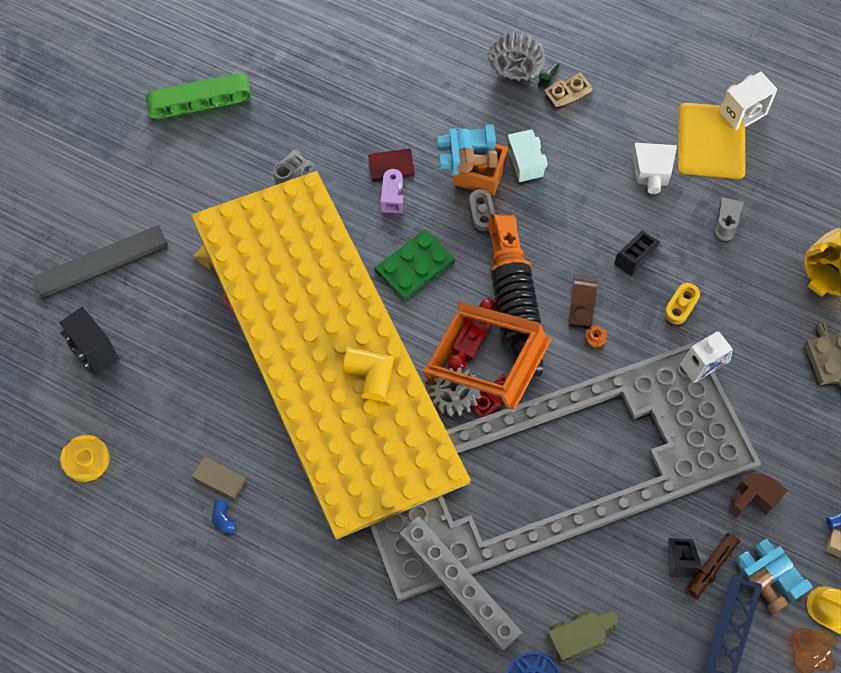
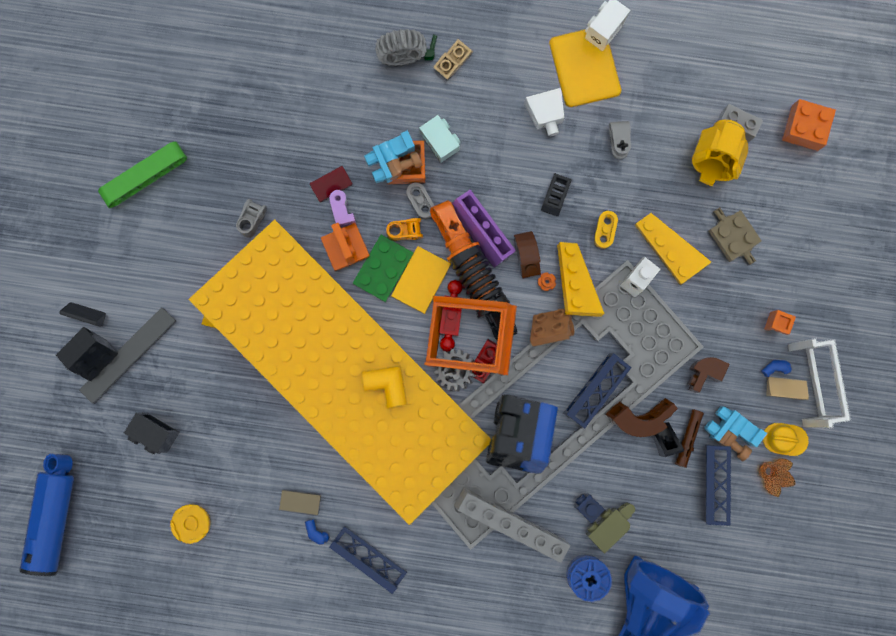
camera: 25 degrees left, 20 degrees up
none -> black piece [56,327,118,381]
none -> black slope [59,302,106,327]
none -> orange bracket [321,223,370,271]
none -> dark blue fence [329,526,407,594]
none -> light orange piece [386,218,423,241]
none -> yellow tile [391,246,451,314]
none -> medium lavender brick [452,190,516,268]
none -> black piece [486,394,558,474]
none -> medium nougat plate [530,308,574,346]
none -> yellow wing [557,242,604,317]
none -> dark blue fence [563,353,632,429]
none -> dark blue bracket [574,493,605,523]
none -> reddish brown arch [606,398,678,437]
none -> yellow wing [635,213,711,285]

